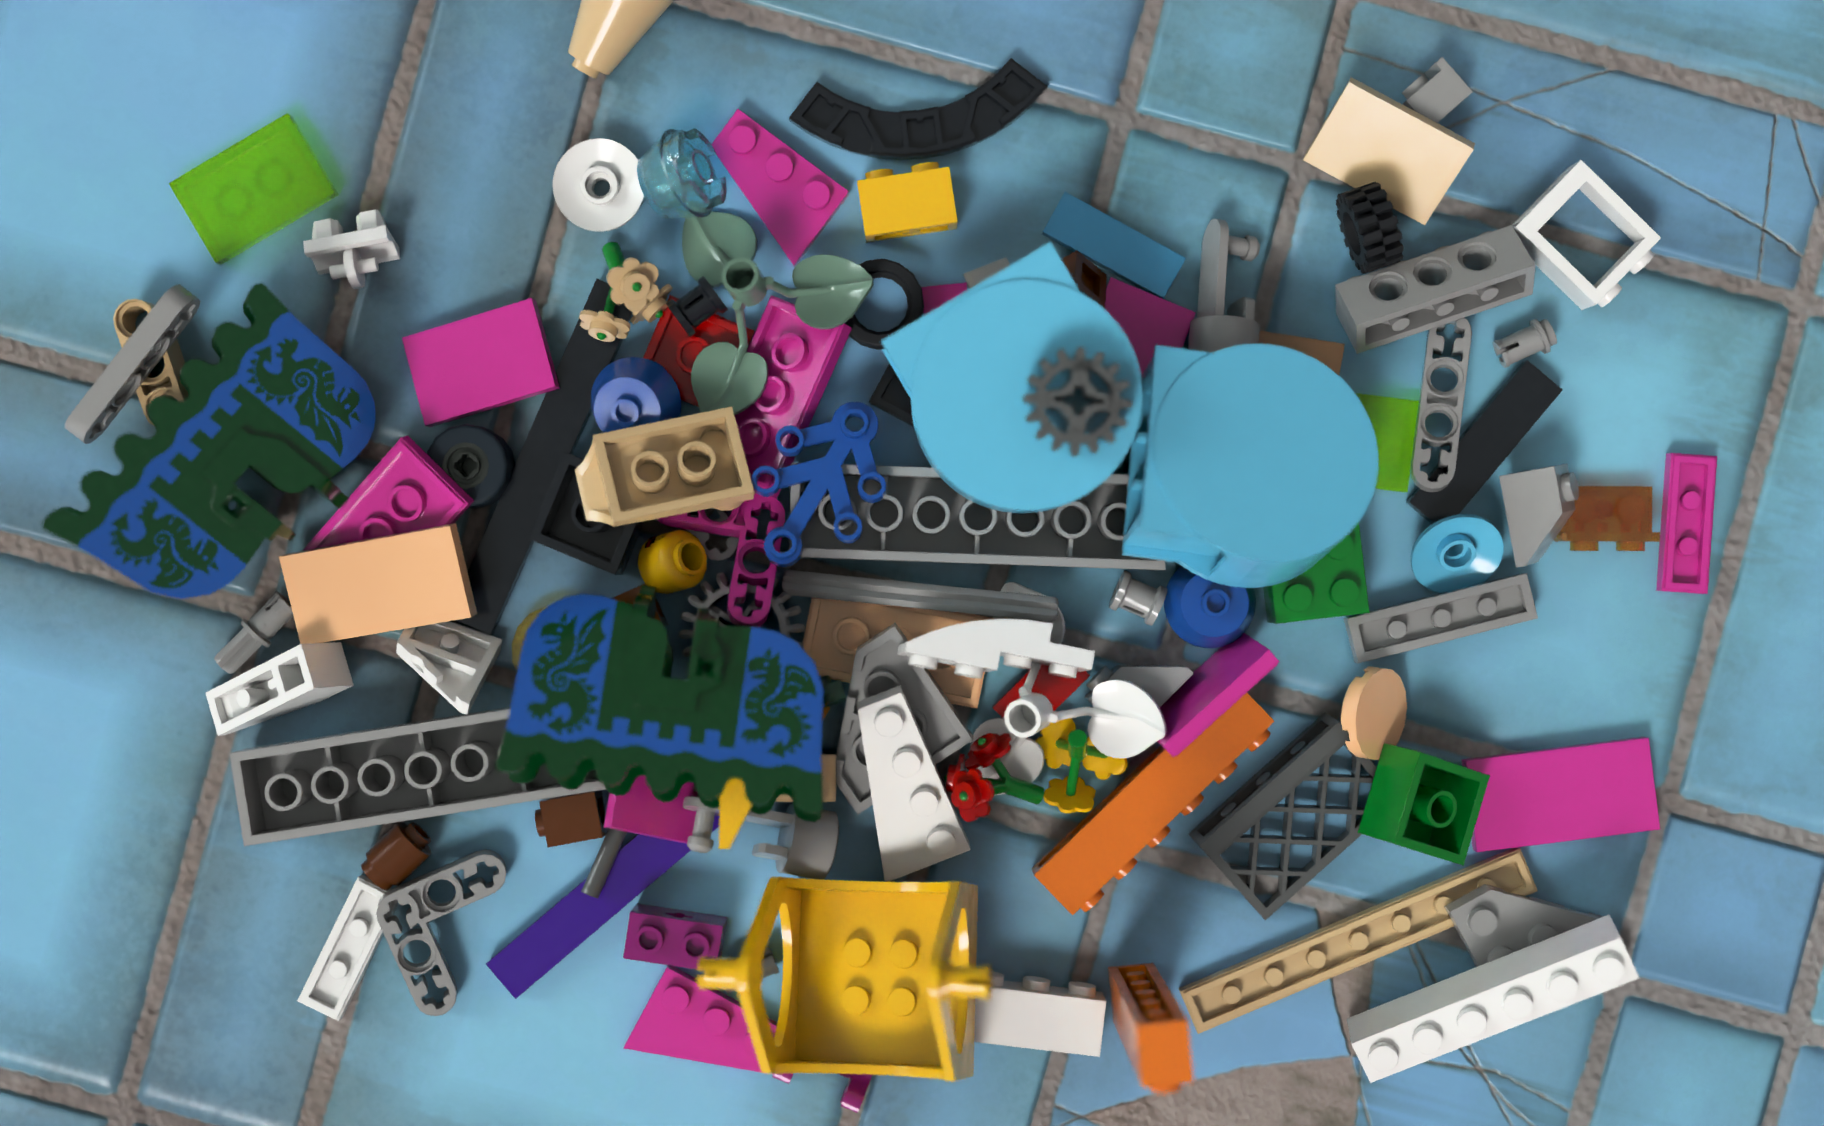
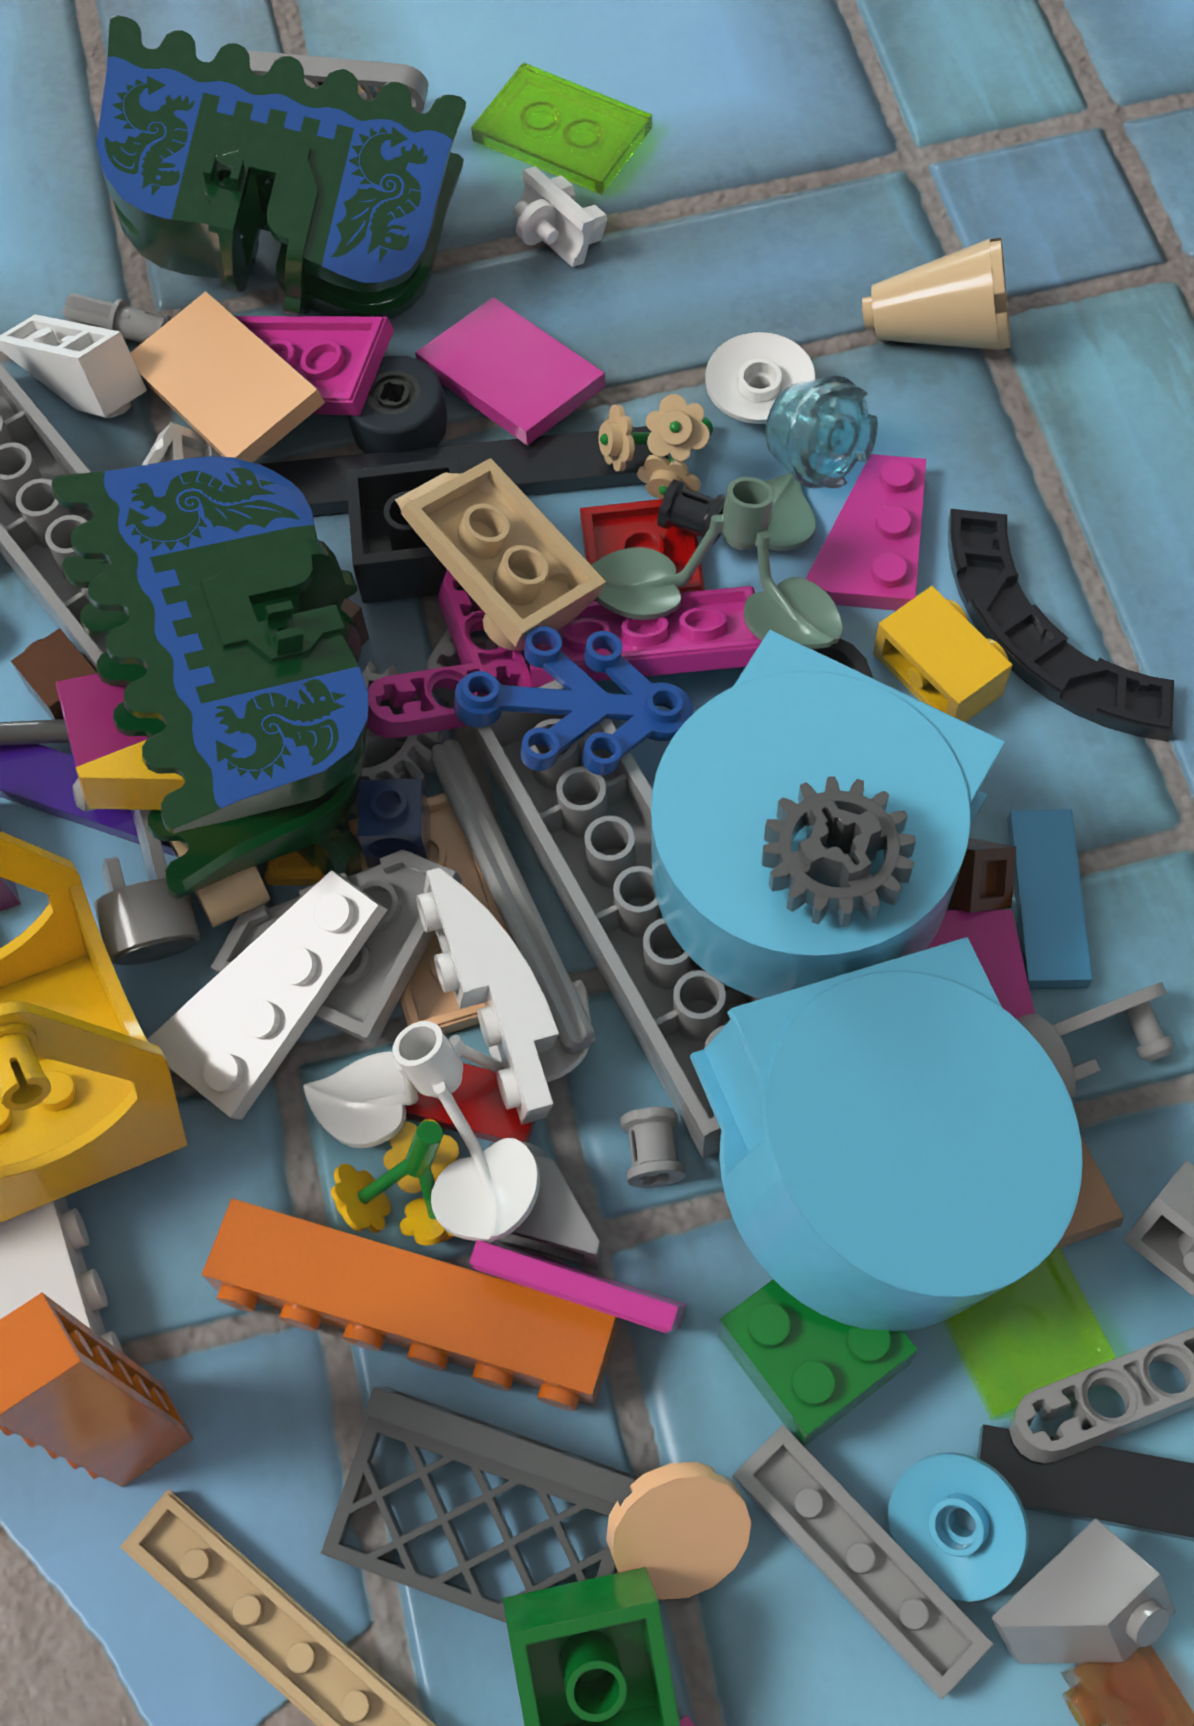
camera: 70 degrees right, 25 degrees down
blue cone [591,357,681,433] -> none
yellow head [638,530,707,594] -> none
red plant [944,733,1044,822] -> none
blue cone [1164,566,1256,648] -> none
none -> dark blue brick [358,778,430,868]

